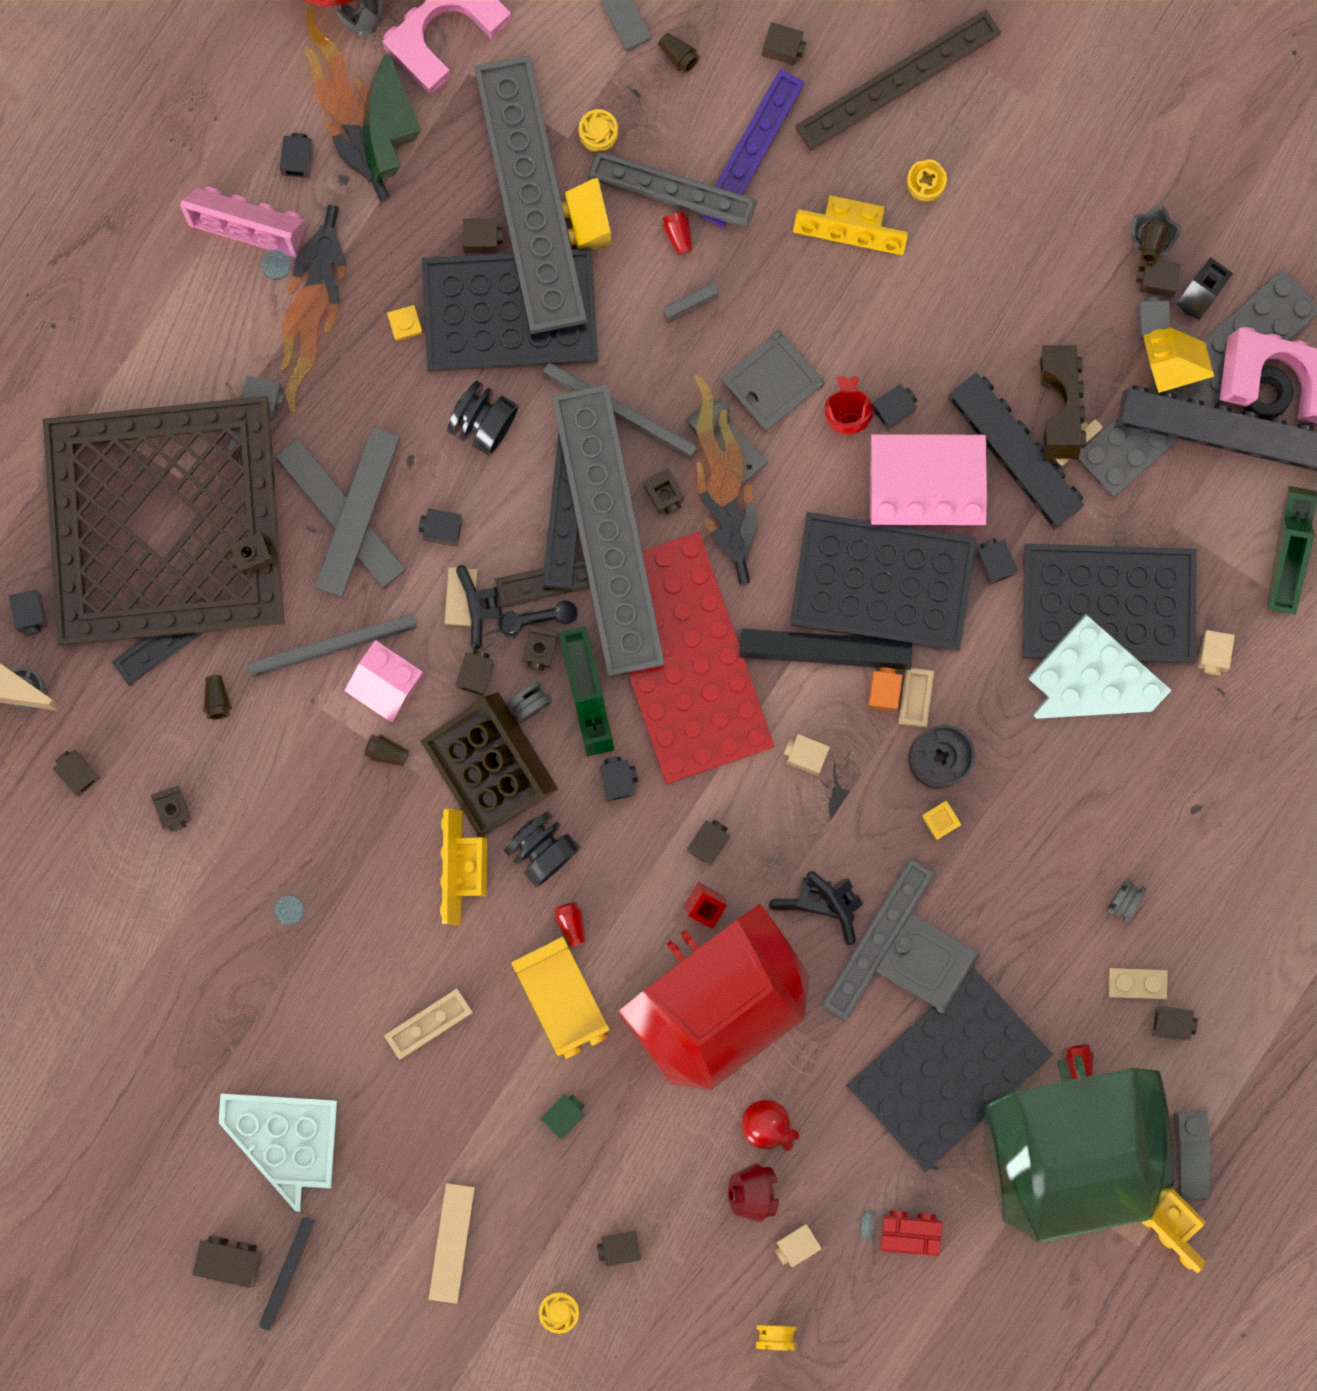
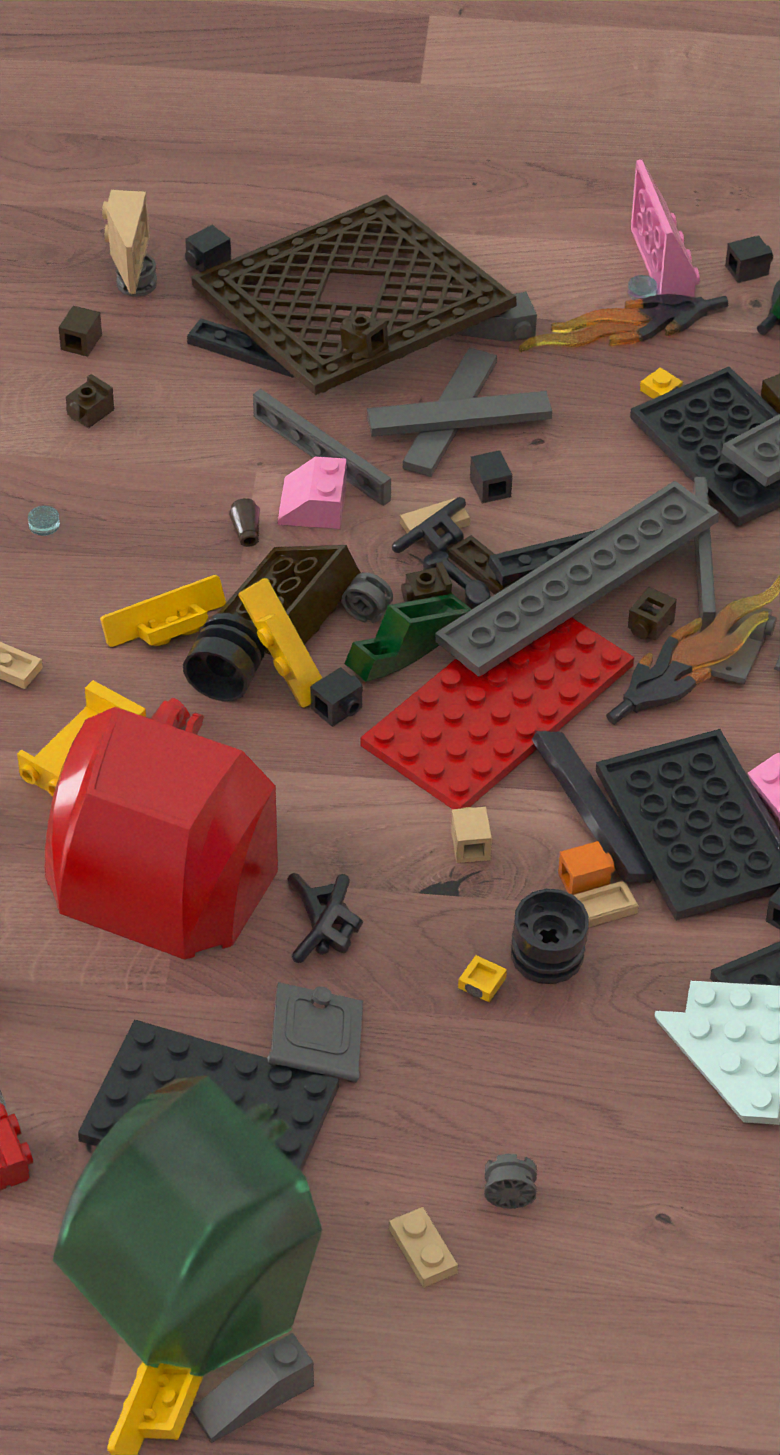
camera: 65 degrees right, 35 degrees down
dark brown cone [203,675,232,720] -> none
black wheel [447,380,519,456] -> none
dark brown brick [456,650,494,696] -> none
dark brown brick [687,820,730,867] -> none
red hat [741,1100,799,1151] -> none
dark grey tile [821,858,935,1021] -> none
dark brown brick [1152,1006,1198,1041] -> none
none -> yellow bracket [239,578,322,708]

